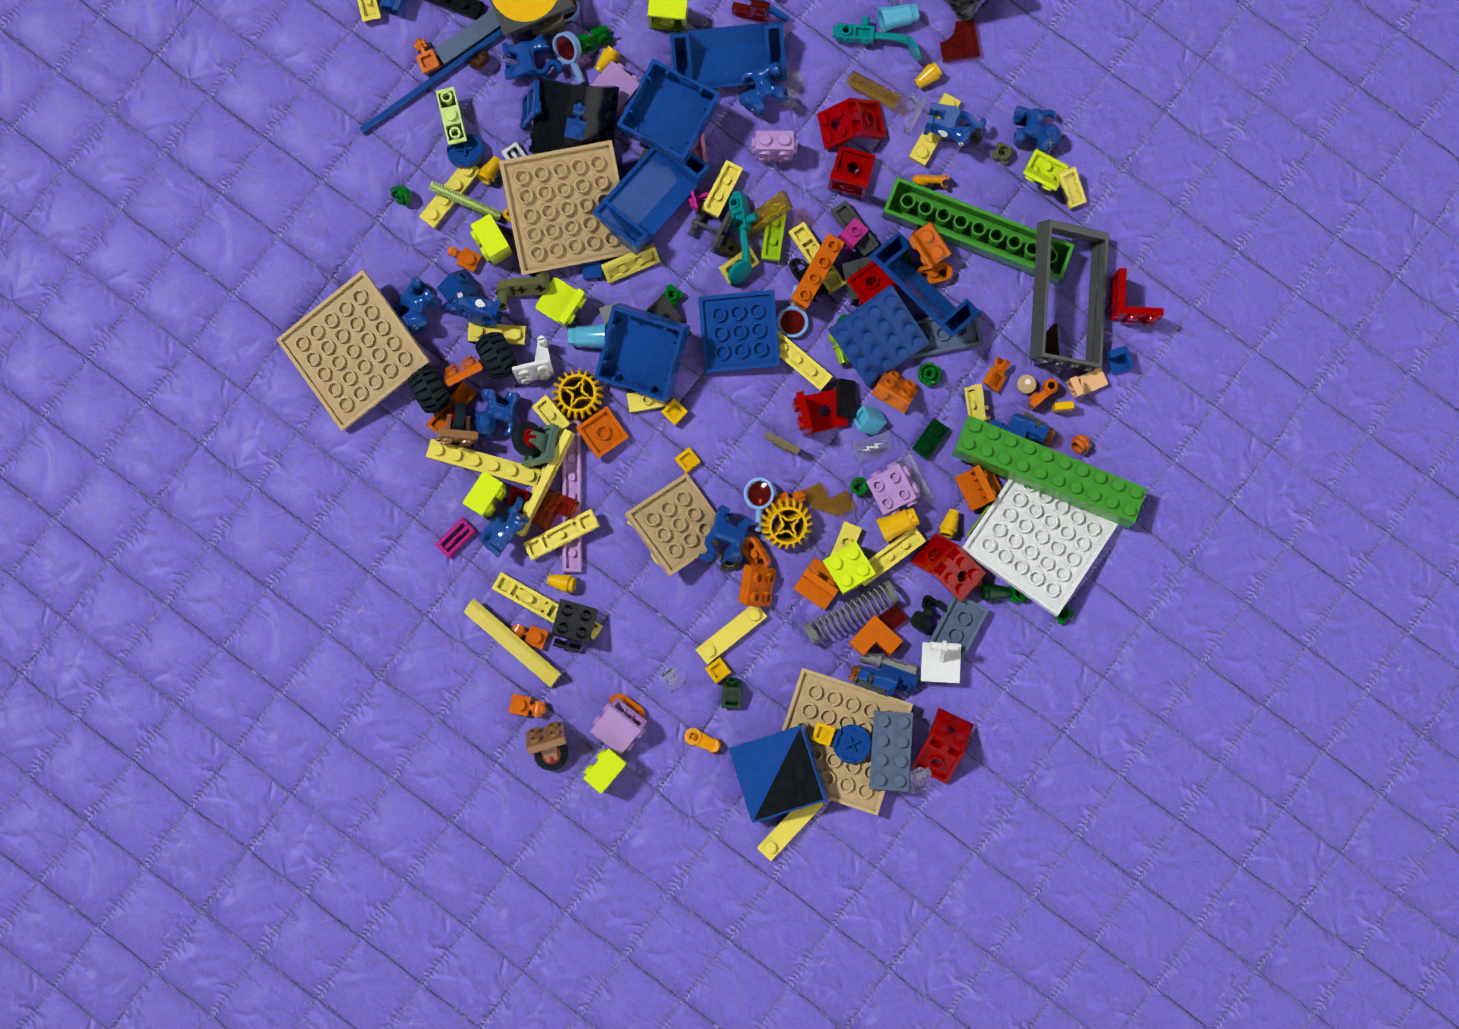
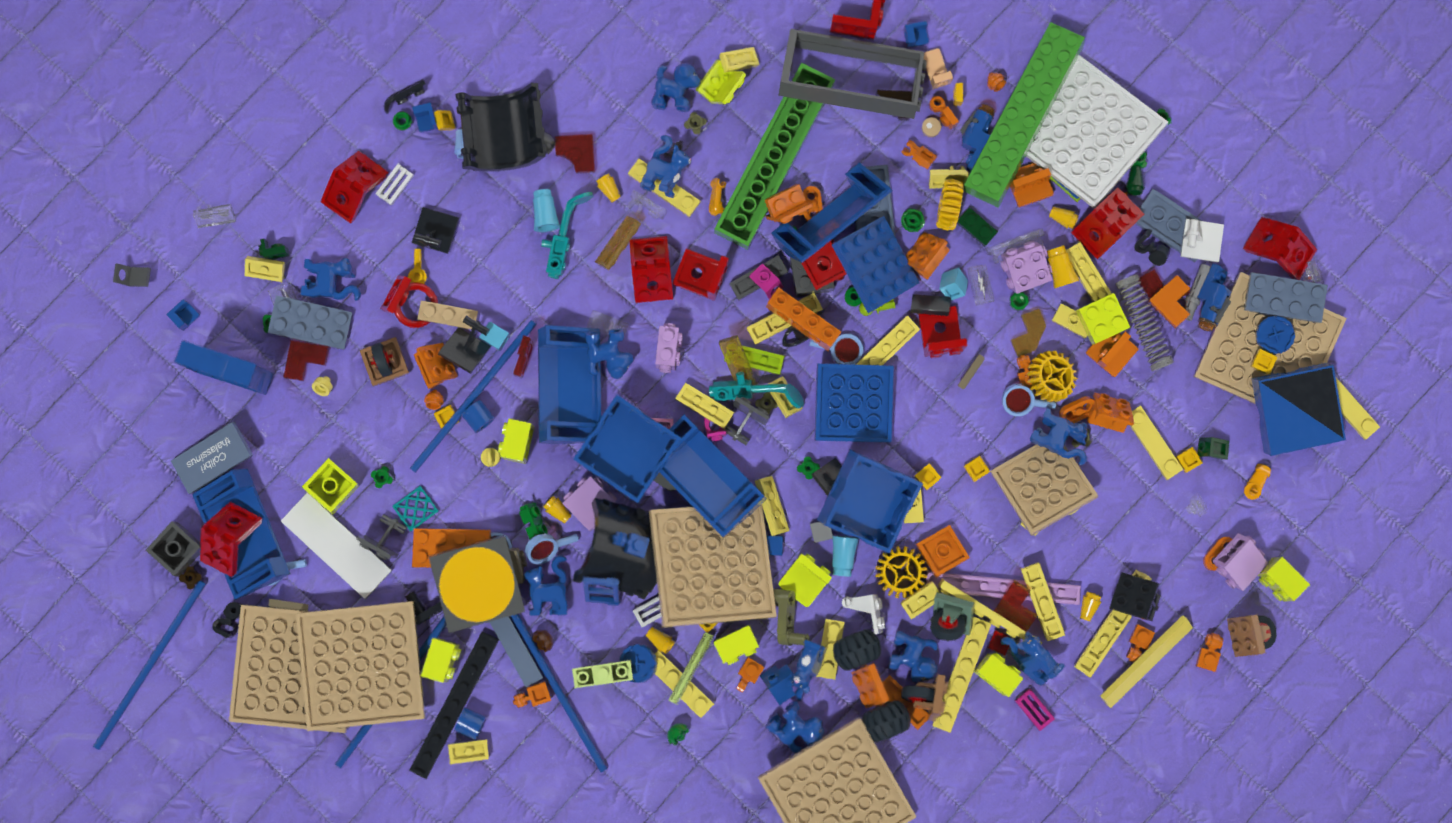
camera: 85 degrees left, 0 degrees up
none -> yellow gear [936,179,964,231]

